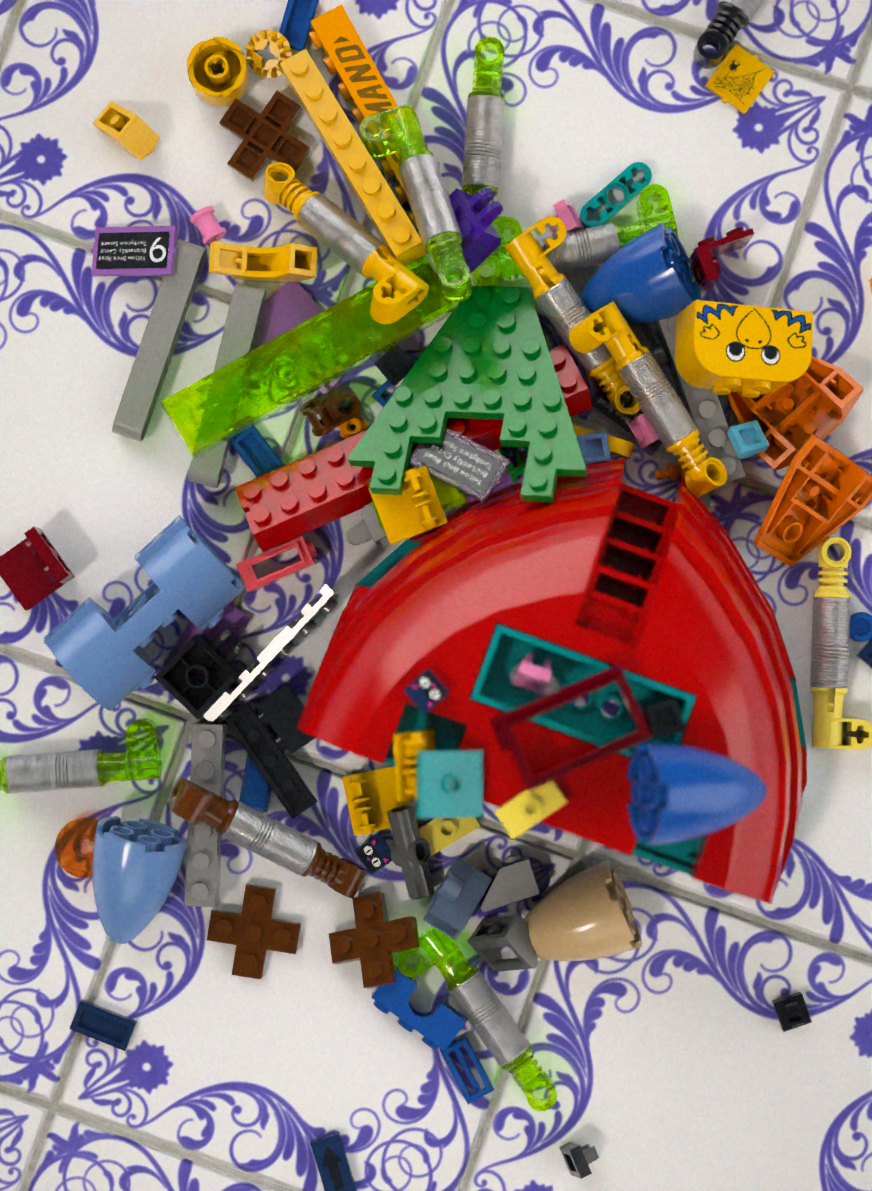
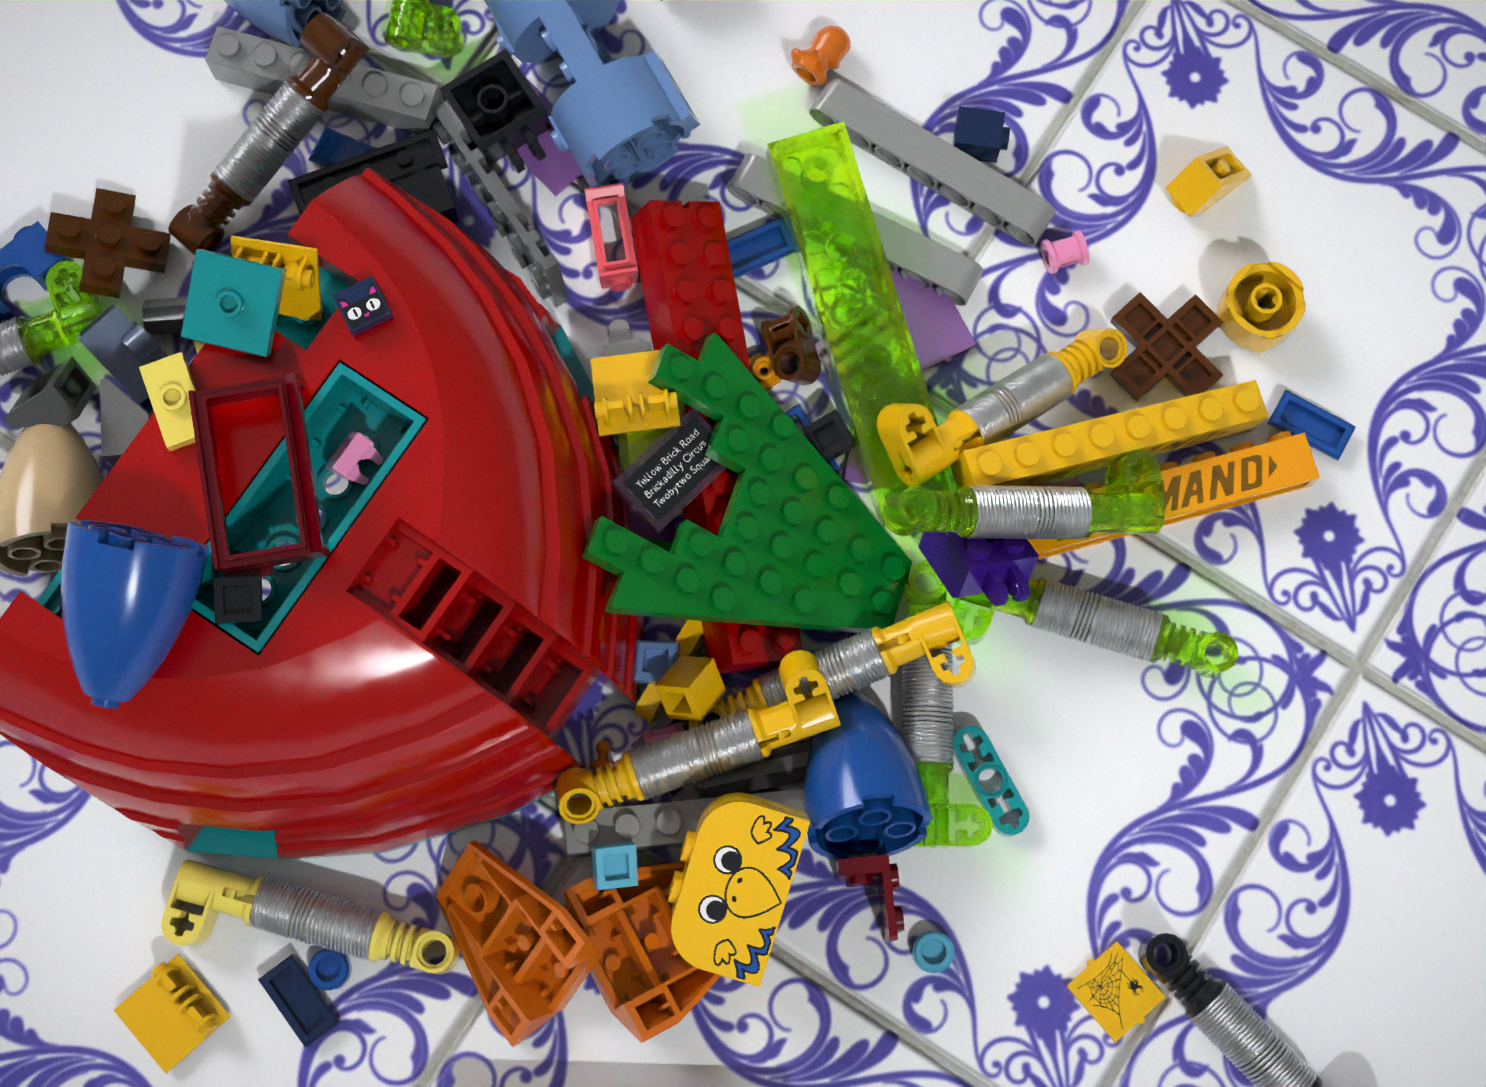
camera: 100 degrees right, 10 degrees down
piece [91,226,178,276] -> none
reddish brown plate [207,884,301,979] -> none
yellow arch [209,241,318,282] -> none
yellow gear [245,30,292,78] -> none
bright pink tile [549,200,584,232] -> none
none -> yellow brick [655,656,726,721]
none -> orange animal [791,25,851,87]
none -> medium azure tile [912,931,954,973]
none -> dark blue brick [953,106,1010,163]

